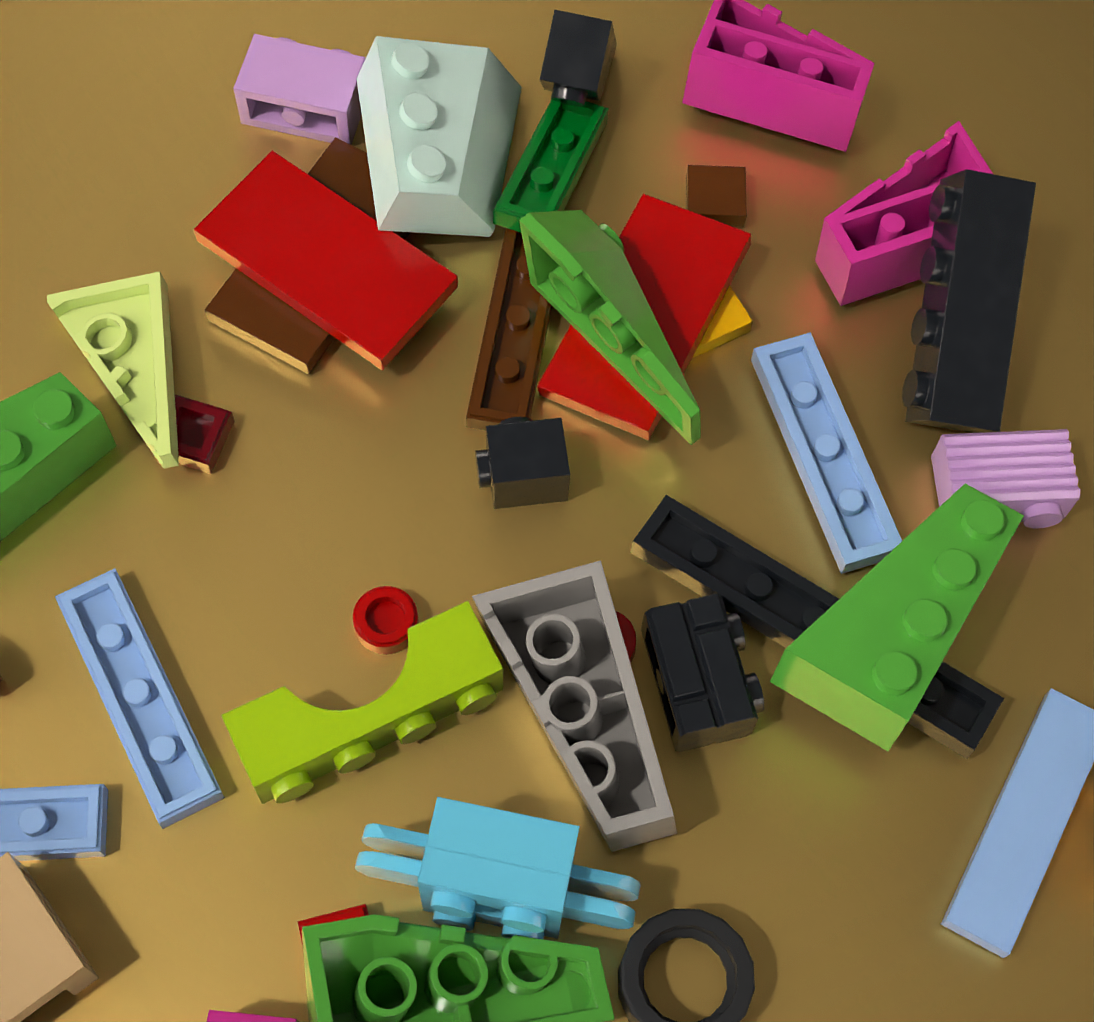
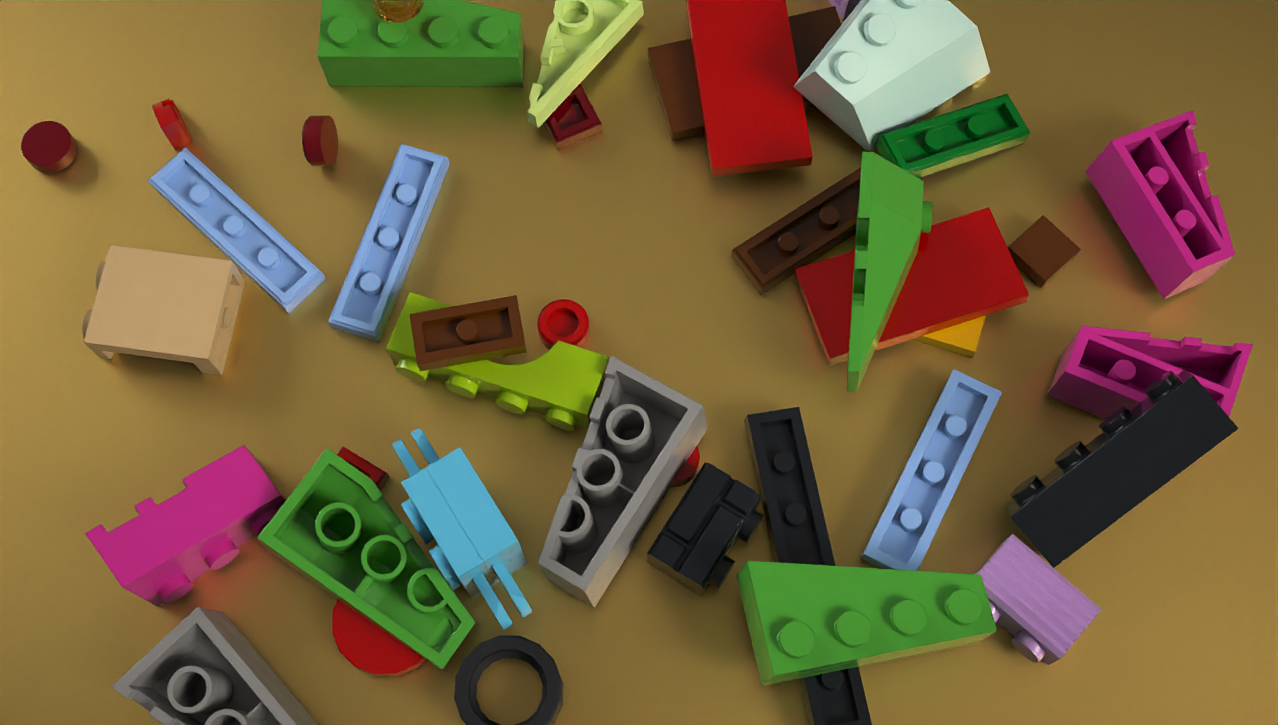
camera: 50 degrees right, 5 degrees up
black brick [475,417,570,509] -> none
black slope [540,10,617,107] -> none
none -> reddish brown plate [409,295,527,371]

